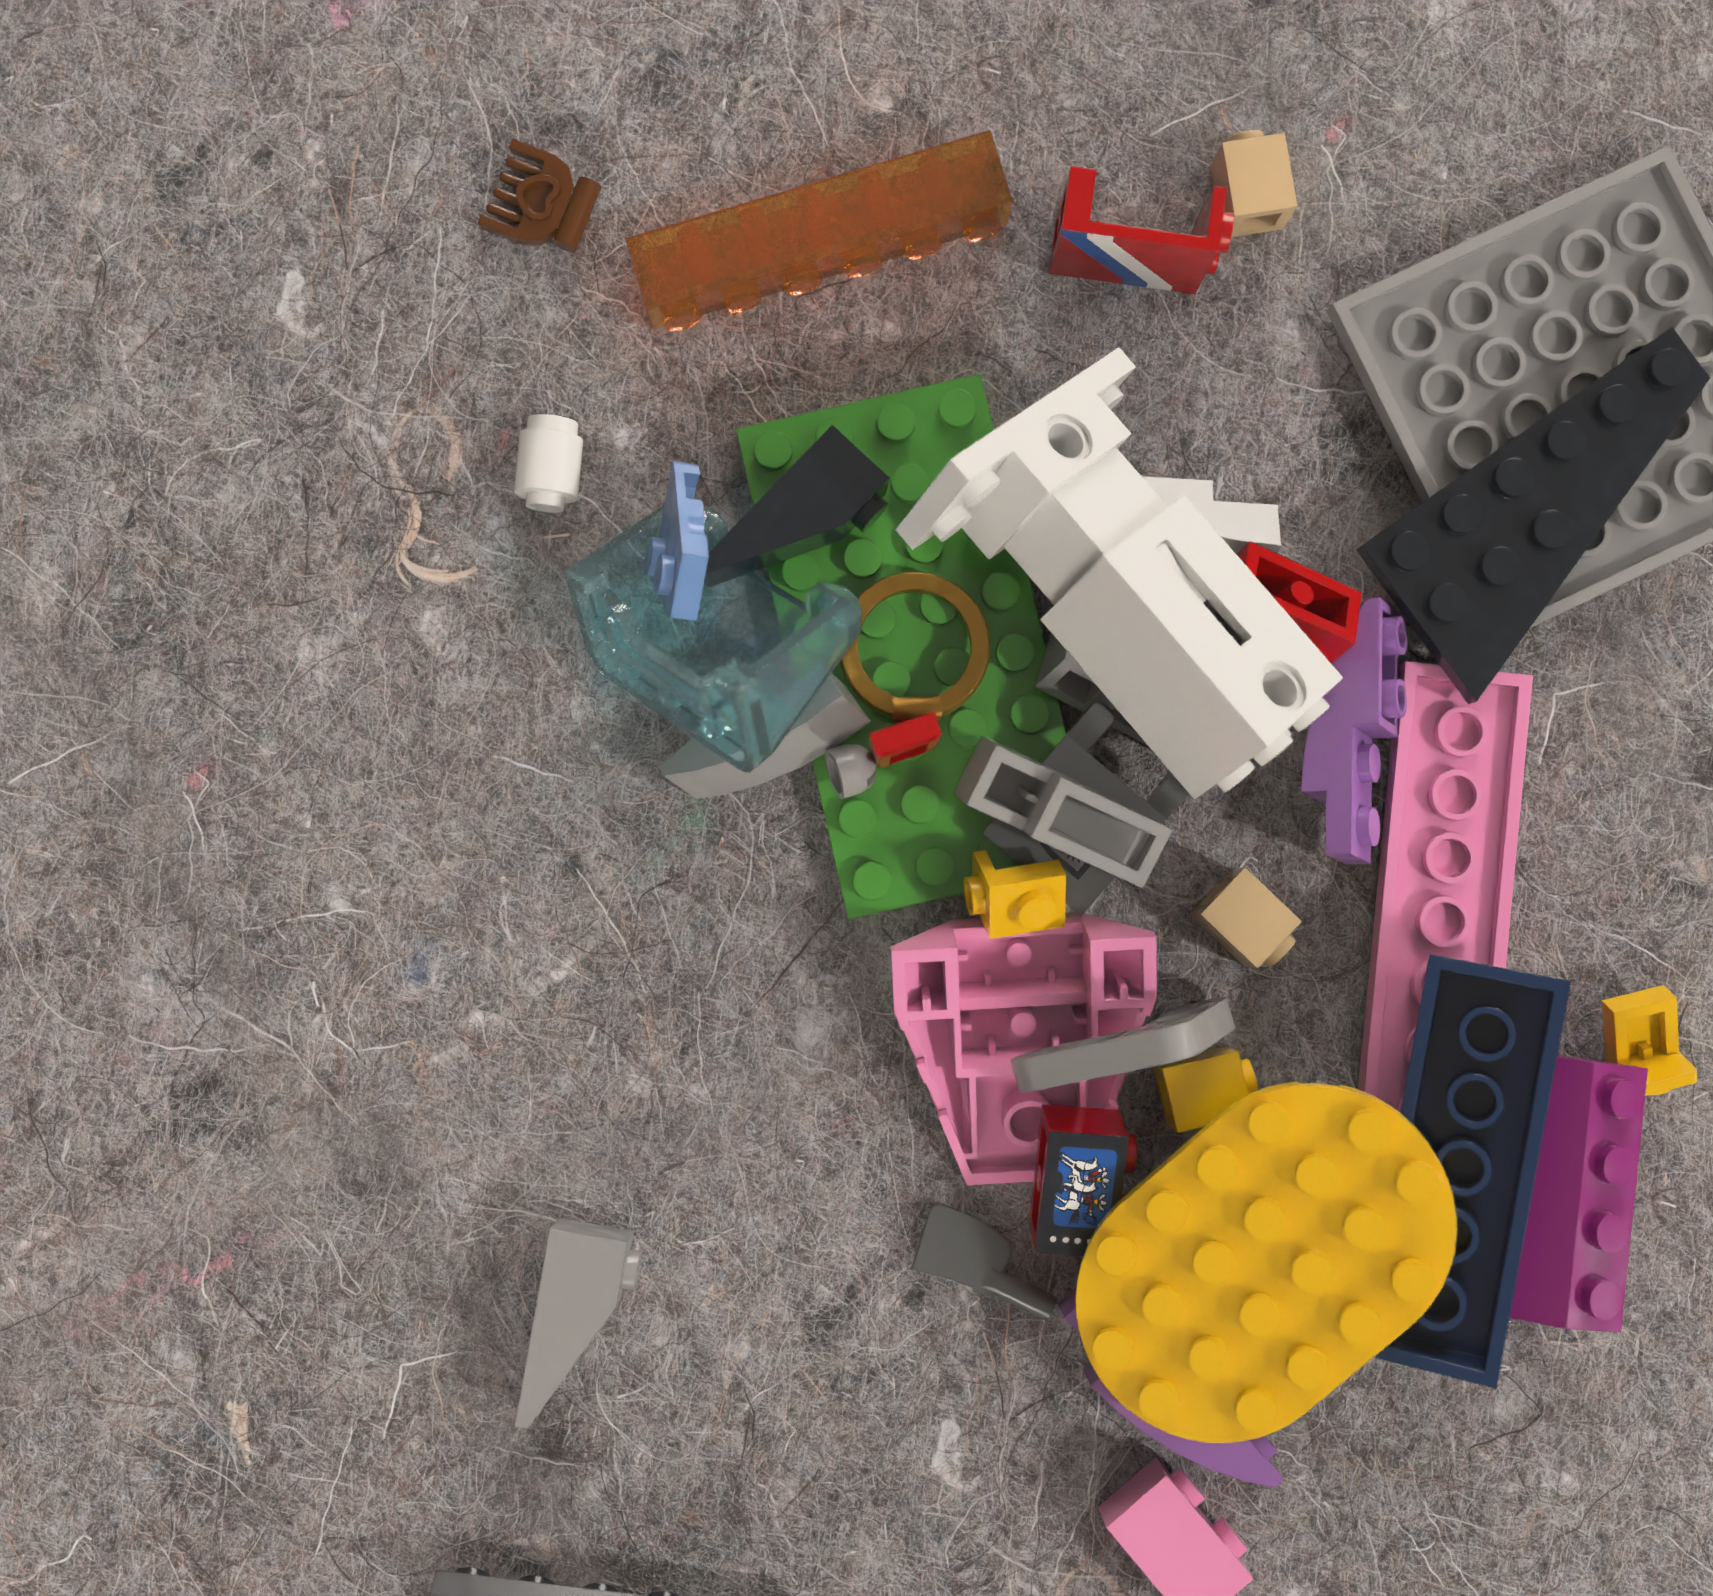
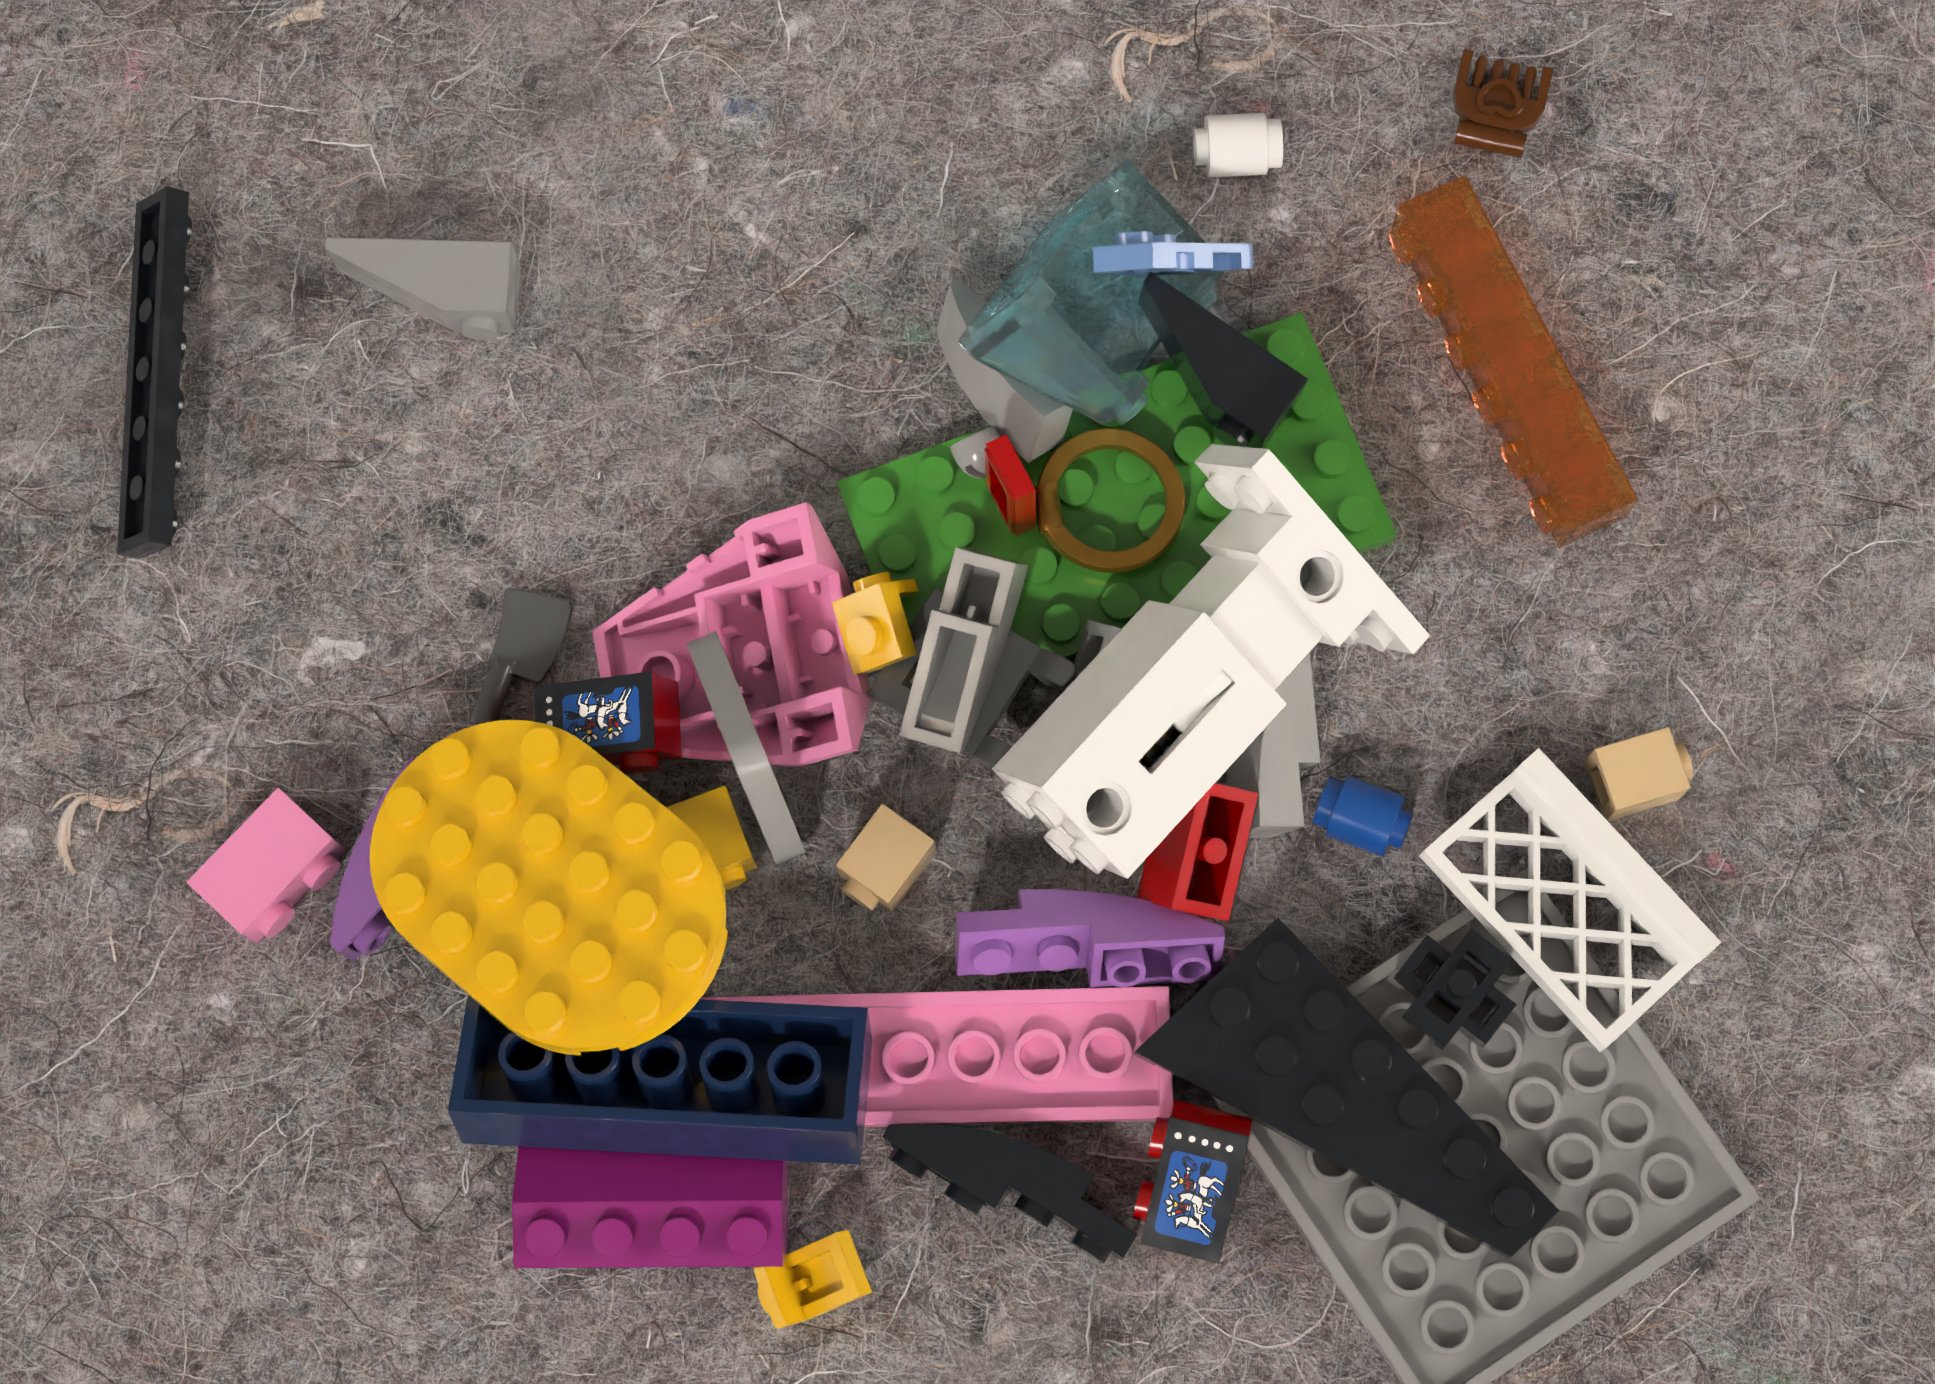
camera: 90 degrees right, 10 degrees down
red panel [1048,166,1234,294] -> none
none -> black slope [882,1124,1137,1264]
none -> brick [1133,1099,1253,1264]
none -> blue brick [1312,776,1414,857]
none -> black piece [1394,928,1517,1050]
none -> white fence [1419,748,1721,1052]

